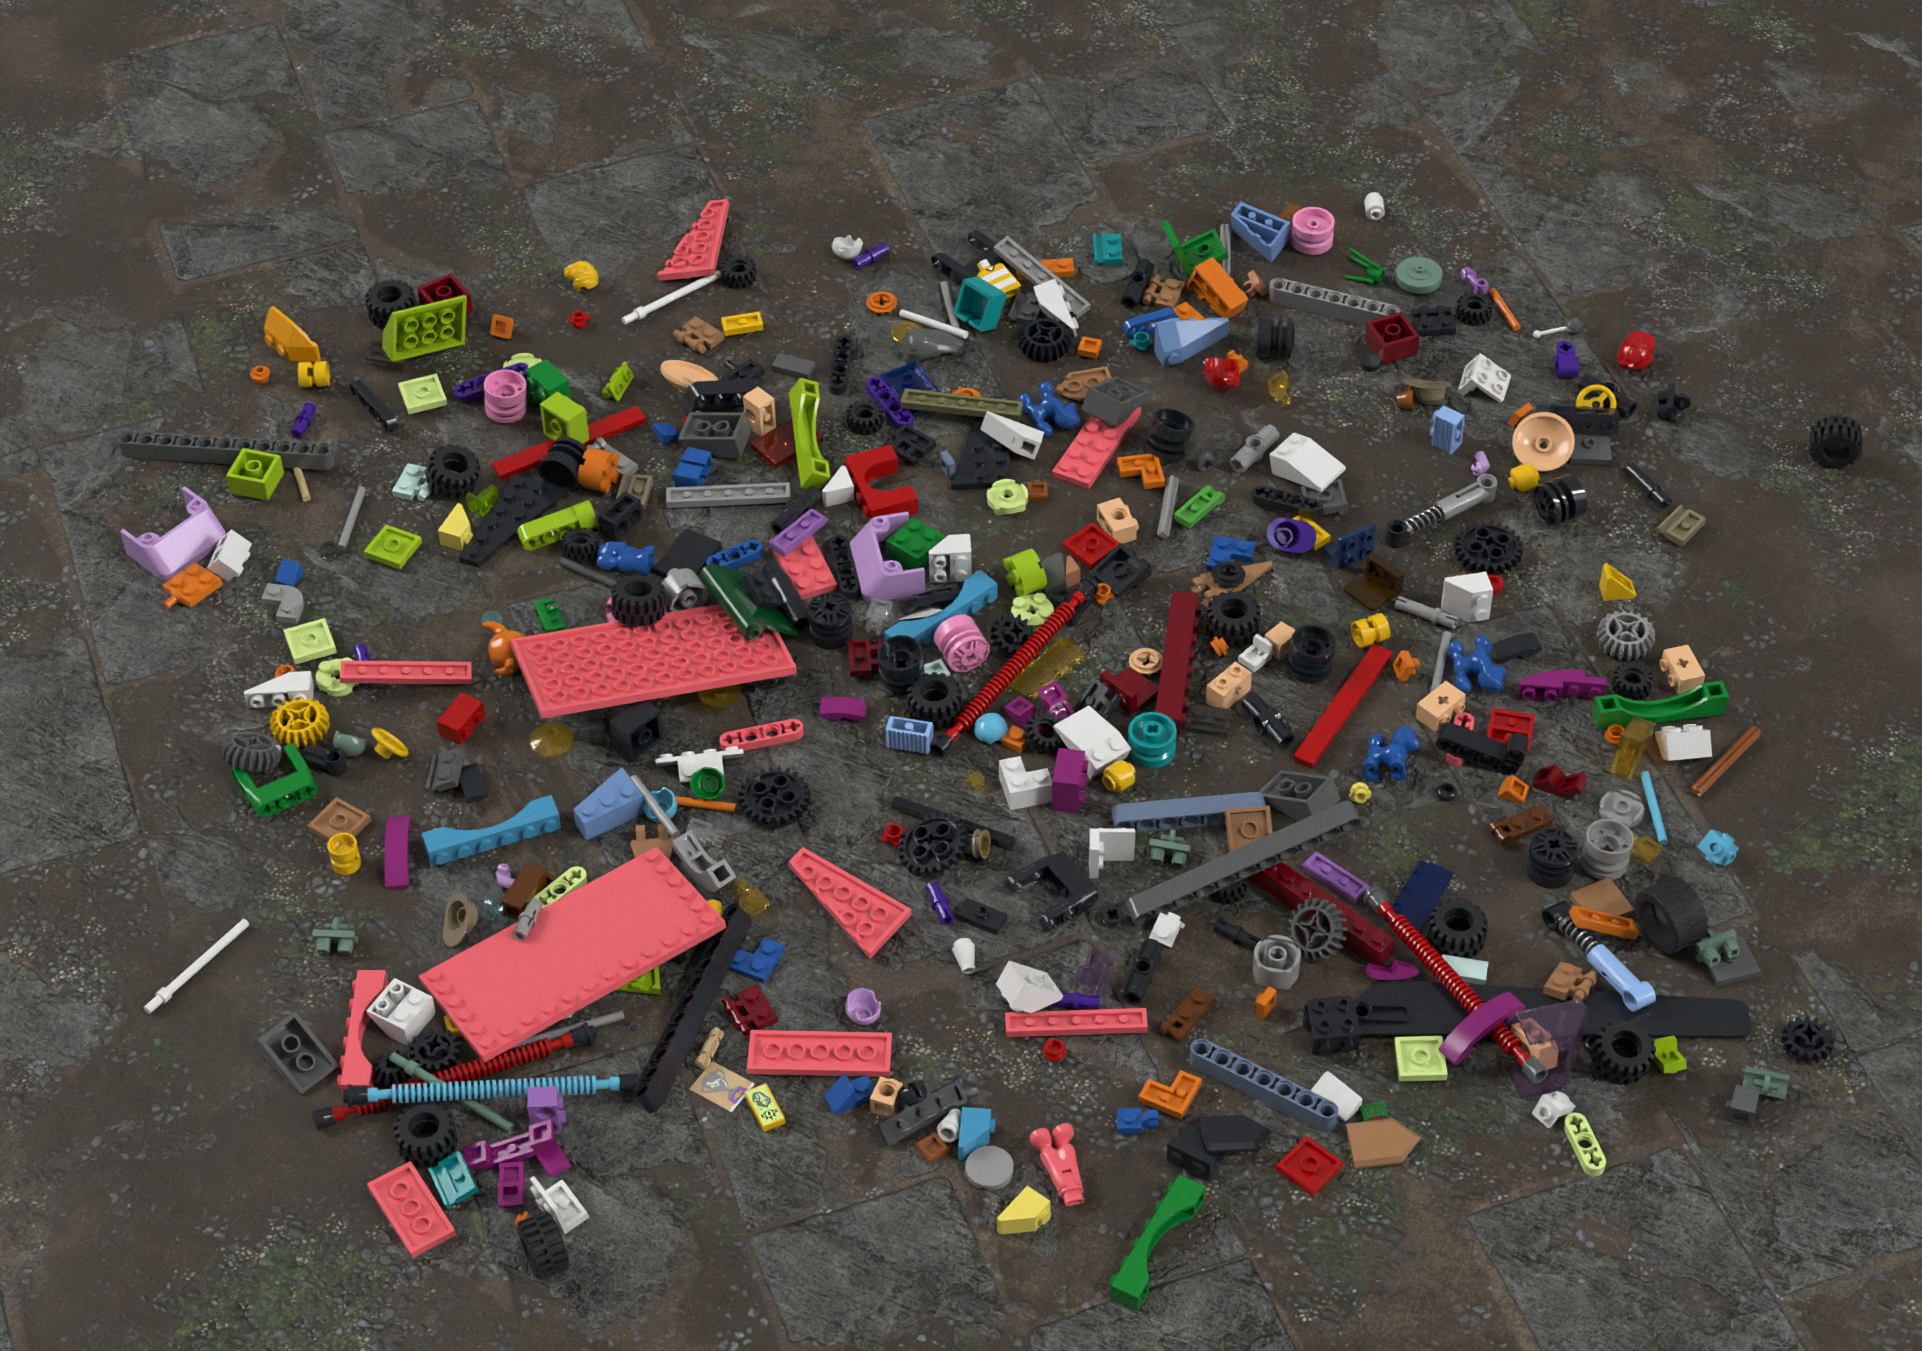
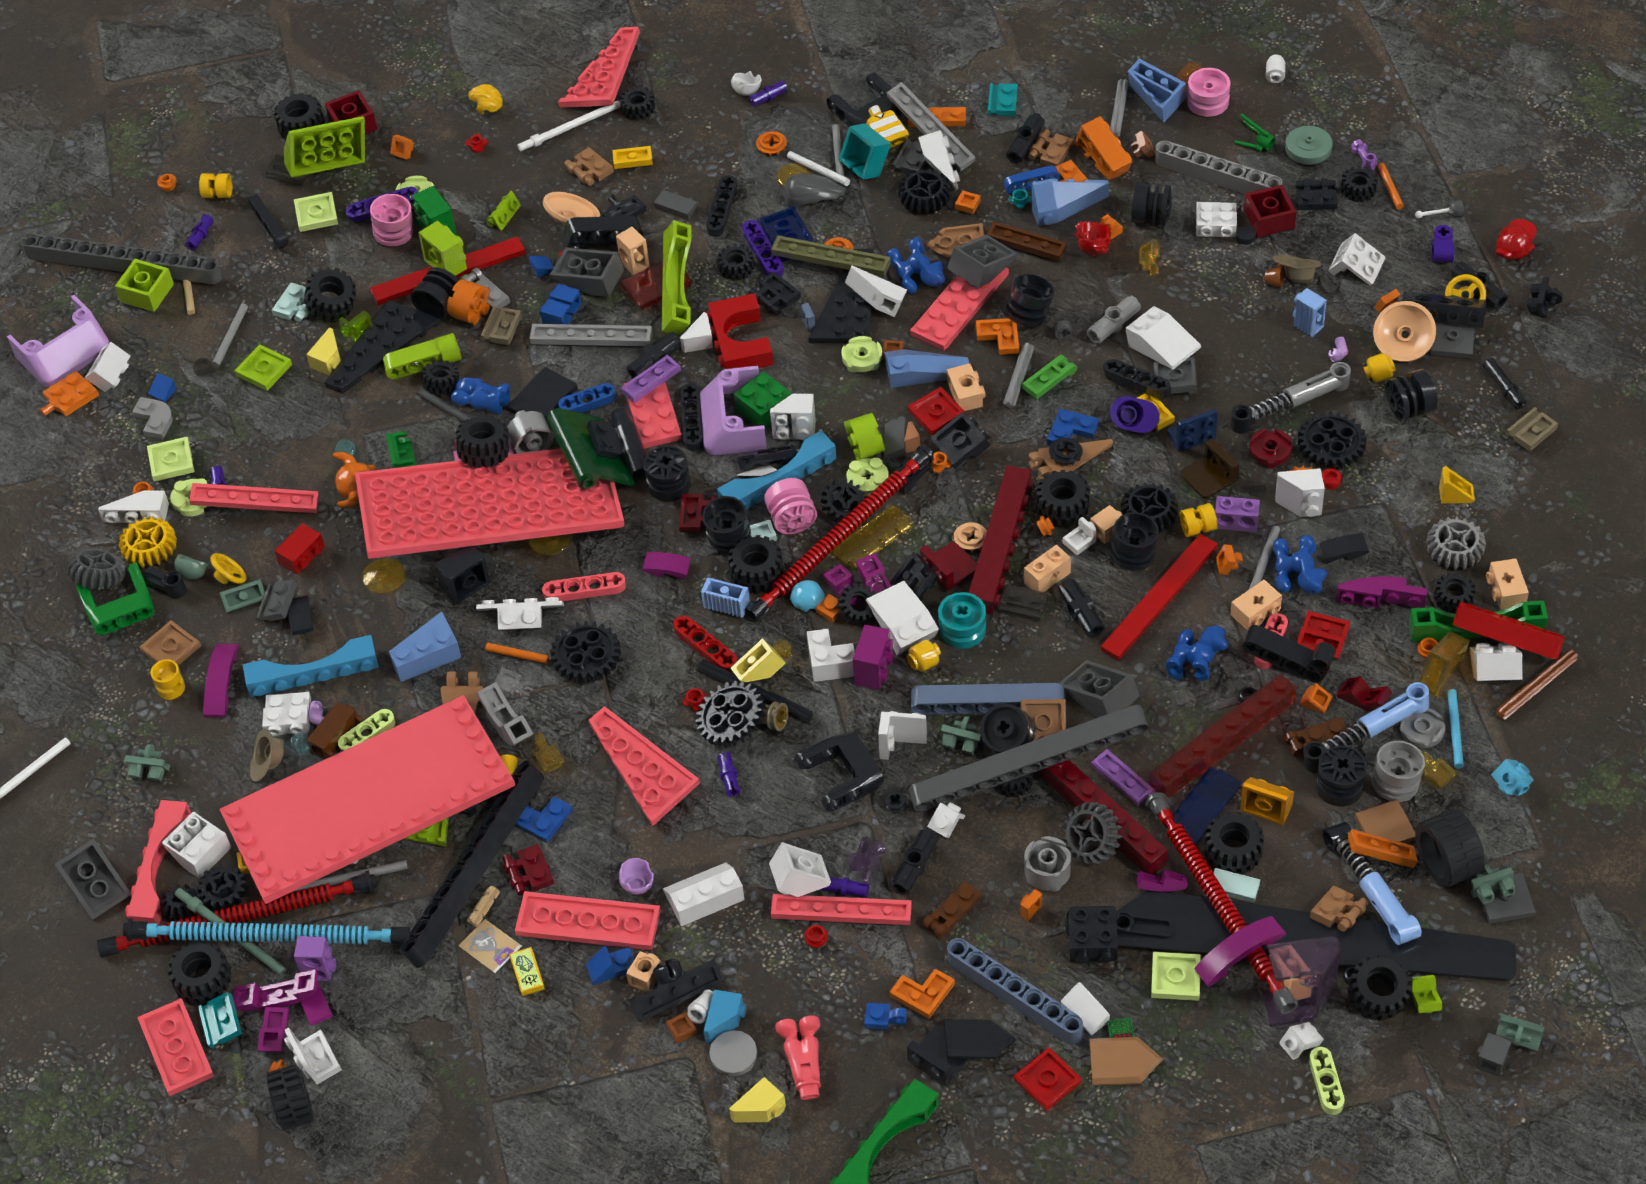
camera: 10 degrees right, 5 degrees up
light orange wedge [264,306,321,362] -> none
light grey pin [512,898,543,942] -> none
black brick [598,491,643,541] -> none
light grey bar [630,775,680,838] -> none
medium azure hair [643,787,677,823] -> none
green hair [690,767,726,800] -> none
clear plate [865,598,894,635] -> none
white cone [952,938,975,974] -> none
black plate [956,898,1007,935] -> none
green bracket [1161,220,1229,278] -> none
black pin [1214,918,1261,951] -> none
light yellow plate [1349,782,1371,803] -> none
light grey pin [1395,596,1459,630] -> none
black gear [1781,1016,1835,1064] -> none
none -> sand green slope [219,579,265,613]
none -> white plate [262,692,311,737]
none -> white slope [663,863,745,926]
none -> red beam [673,616,738,673]
none -> light yellow slope [731,638,786,682]
none -> medium blue wedge [884,349,969,388]
none -> black wheel [980,703,1035,753]
none -> reddish brown plate [986,221,1067,262]
none -> black gear [1121,482,1178,533]
none -> clear red brick [1149,674,1297,800]
none -> white plate [1196,202,1237,237]
none -> medium lavender brick [1215,496,1260,532]
none -> light orange slope [1240,777,1294,826]
none -> dark red plate [1249,429,1292,469]
none -> light blue piece [1303,682,1429,773]
none -> red beam [1452,602,1565,659]

